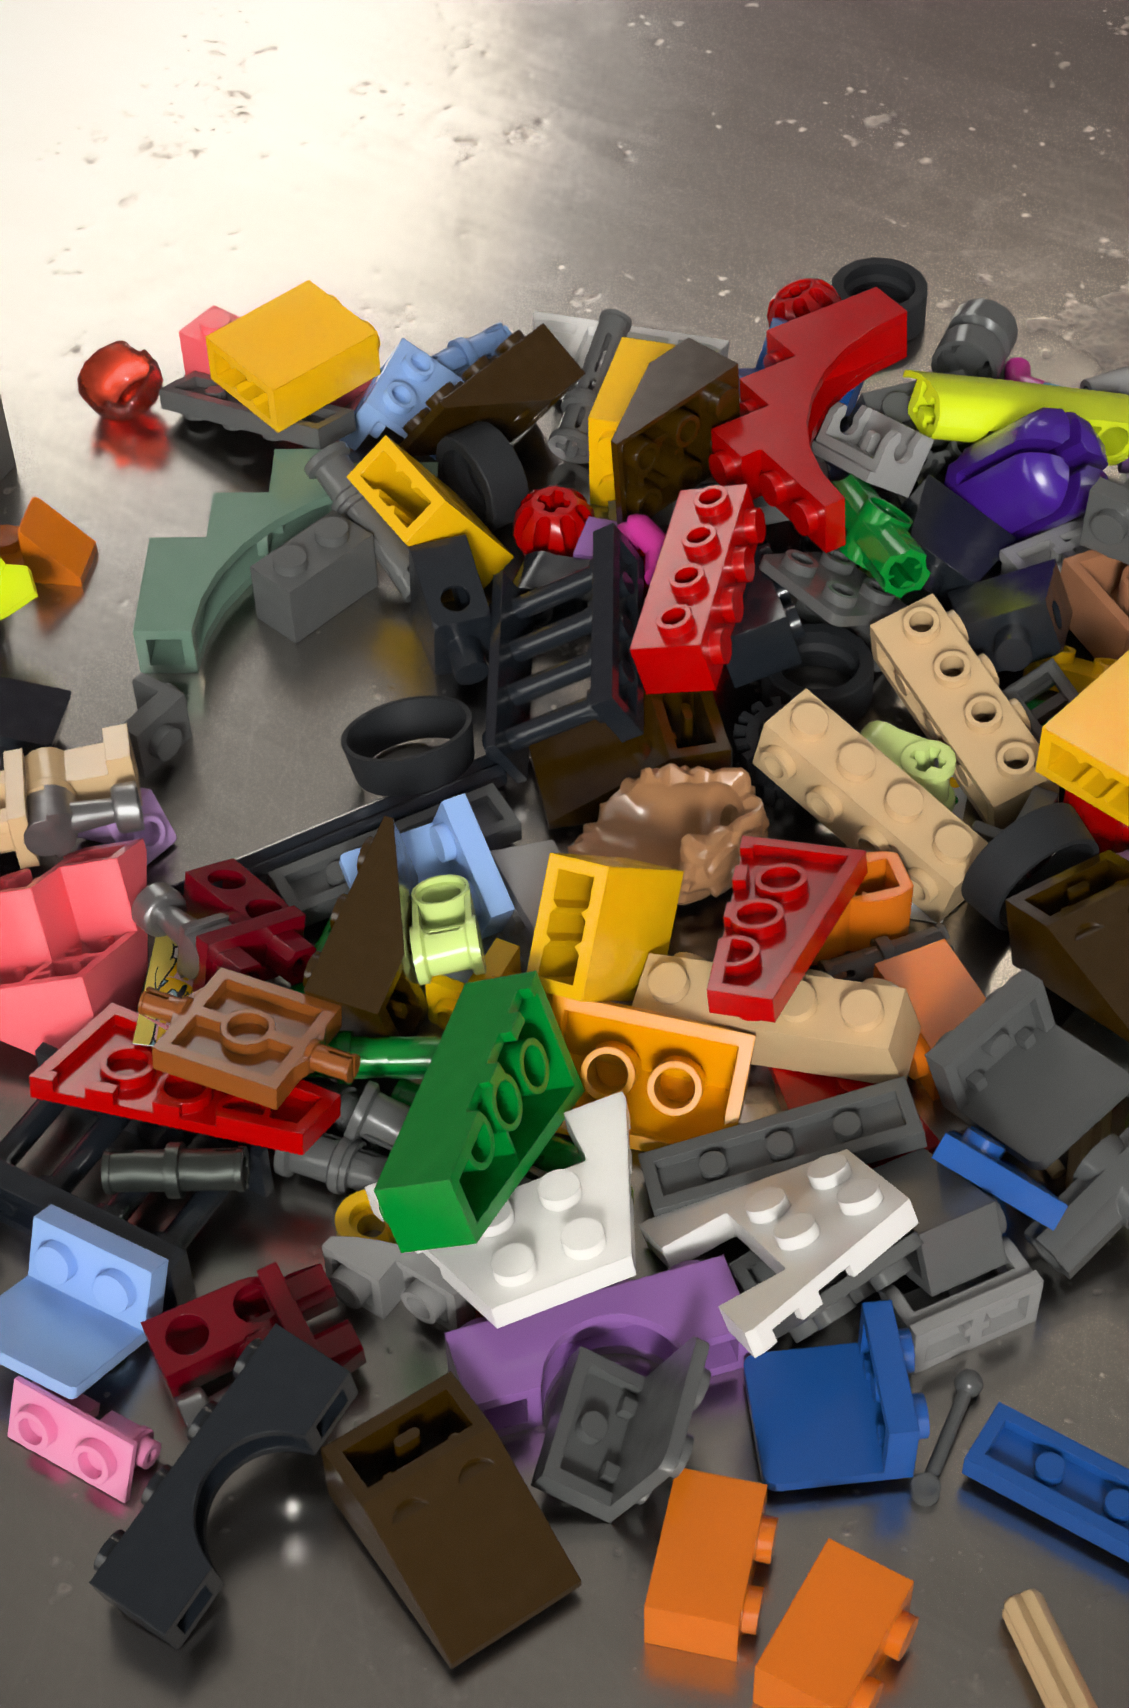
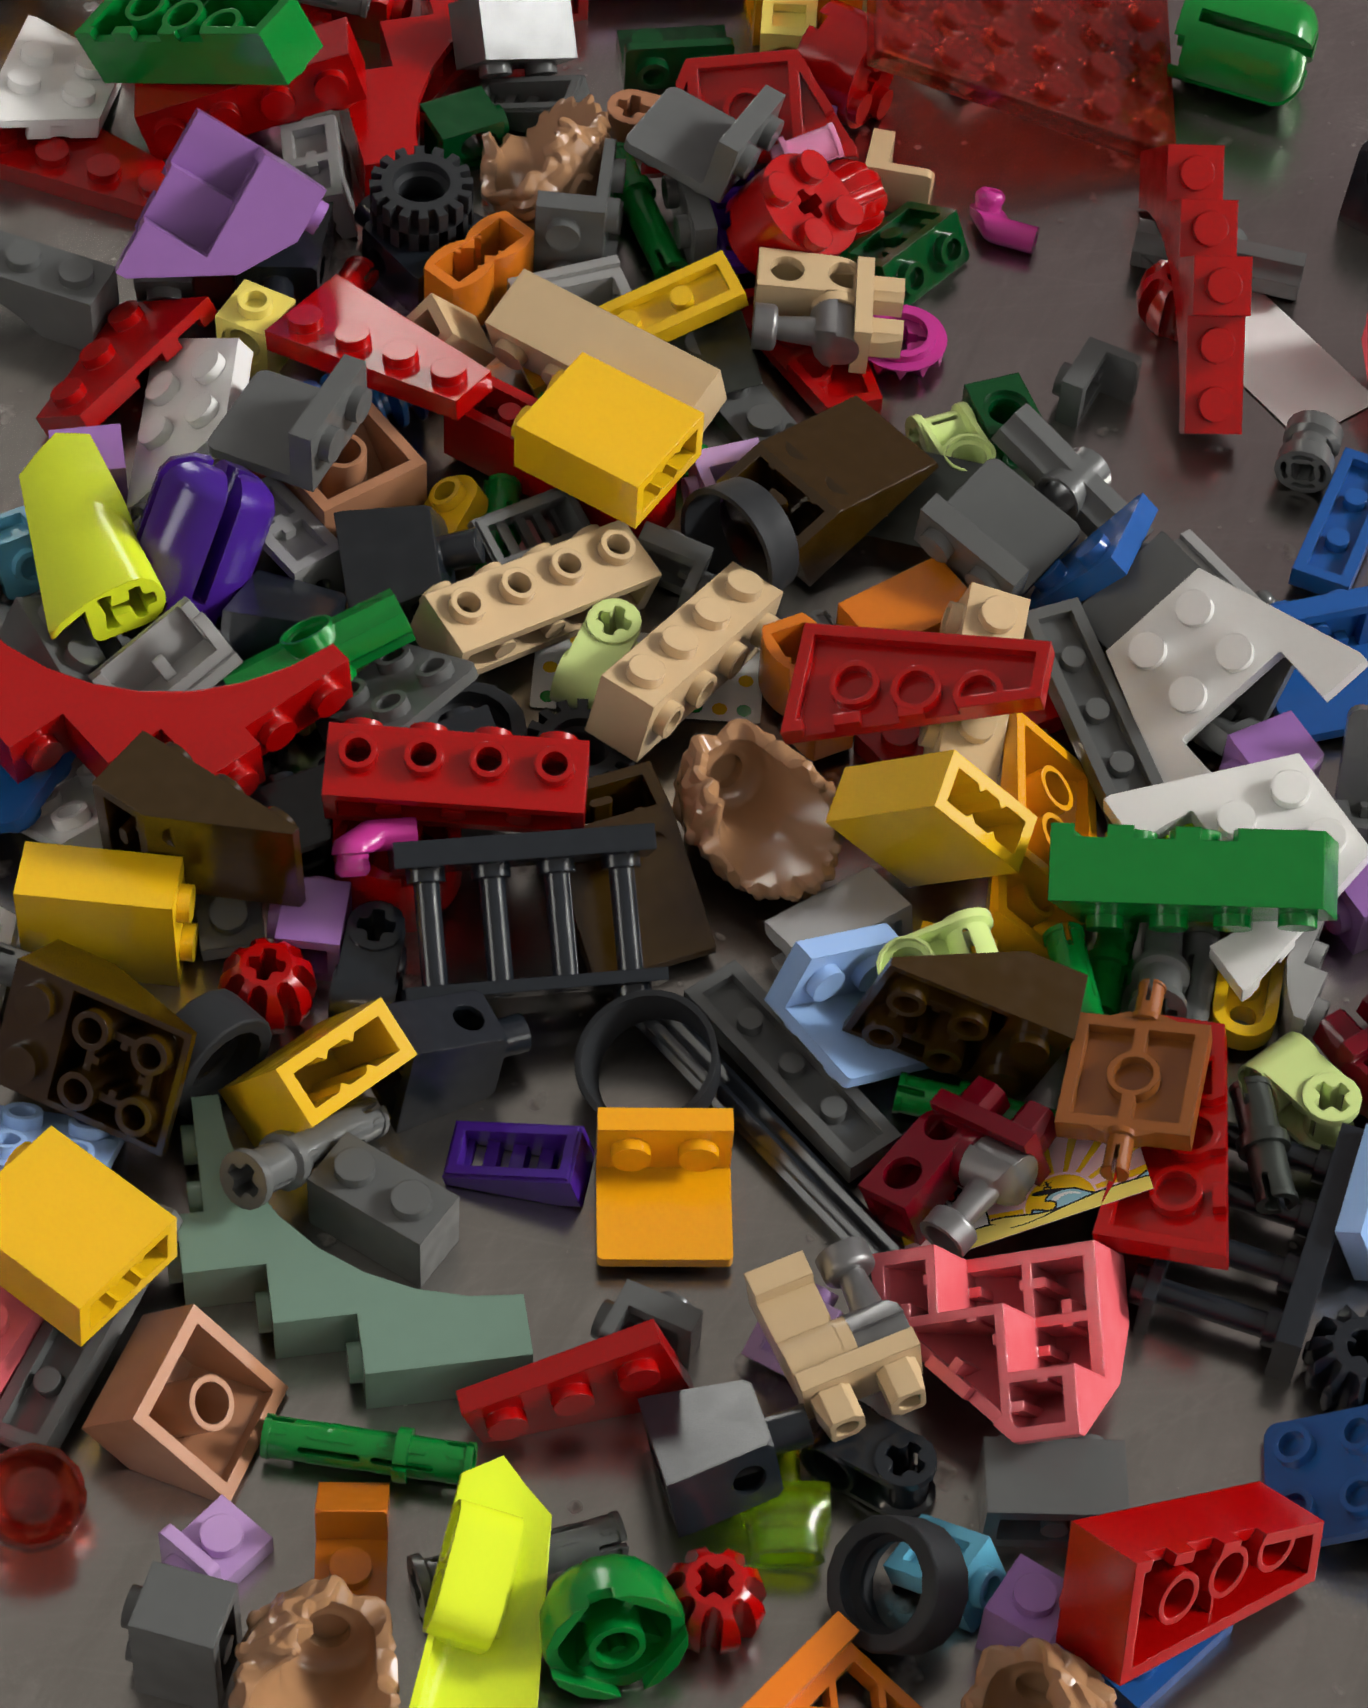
camera: 105 degrees left, 5 degrees up
none -> nougat slope [81,1304,288,1502]
none -> lavender bracket [158,1494,274,1584]
none -> green pin [260,1413,478,1485]
none -> dark purple slope [442,1120,594,1207]
none -> red wing [456,1318,694,1444]
none -> light orange bracket [595,1107,734,1267]
none -> yellowish green piece [1237,1031,1362,1150]

